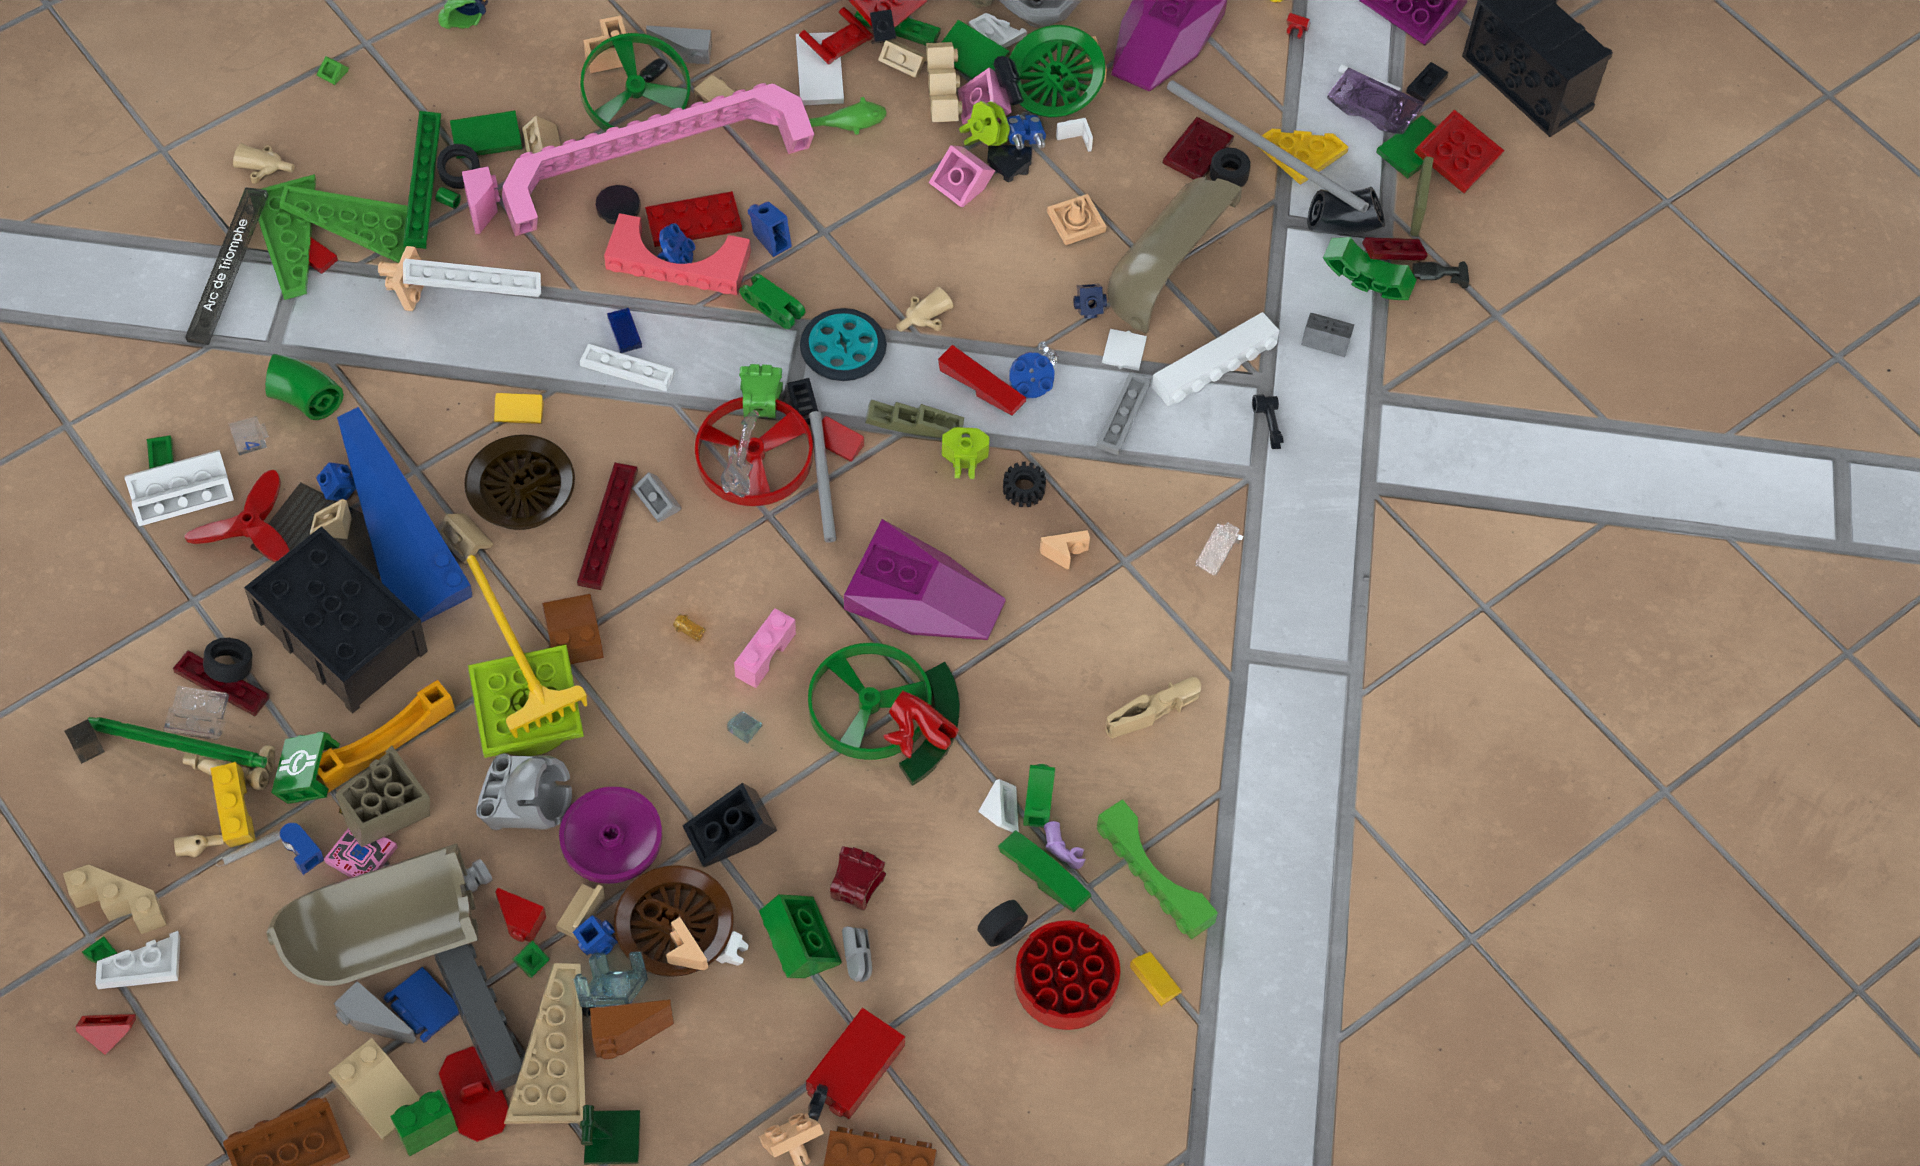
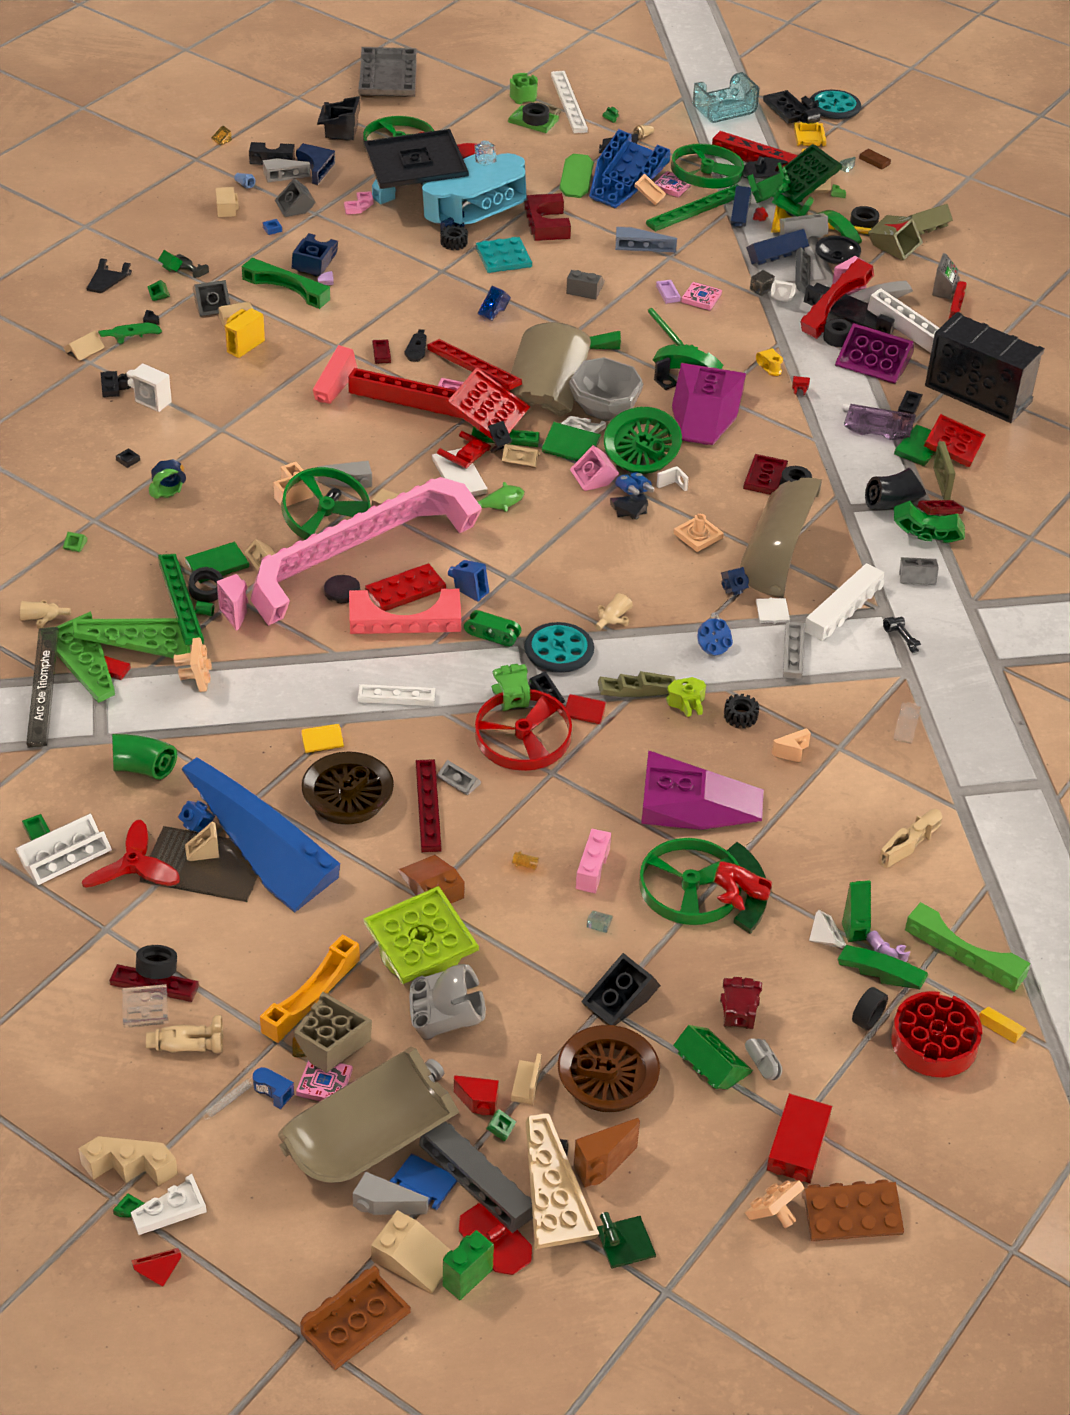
camera: 15 degrees left, 15 degrees down
clear smoke brick [64,719,105,764] -> none
green piece [86,717,267,768] -> none
tan piece [174,834,224,858] -> none
yellow arch [210,762,256,847] -> none
clear brick [229,416,269,455] -> none
black container [244,526,428,714] -> none
green panel [271,731,340,804] -> none
white plate [403,259,541,297] -> none
tan panel [437,514,493,564] -> none
yellow piece [467,555,588,738] -> none
magenta dish [559,787,663,884] -> none
blue brick [573,915,618,959] -> none
clear light blue panel [573,951,648,1007] -> none
clear blue tile [607,308,642,353] -> none
blue plate [657,223,695,264] -> none
light nougat slope [666,917,708,971] -> none
white tile [716,931,749,966] -> none
clear piece [721,410,759,497] -> none
black tile [808,1084,828,1121] -> none
light grey piece [809,411,836,543] -> none
tan brick [926,42,962,122] -> none
bright pink slope [929,145,995,207] -> none
red slope [938,345,1027,416] -> none
lime hinge [959,101,1010,146] -> none
black arm [993,56,1024,106] -> none
light grey piece [1167,80,1369,213] -> none
yellow plate [1258,128,1349,185] -> none
pearl dark grey piece [1412,261,1469,288] -> none

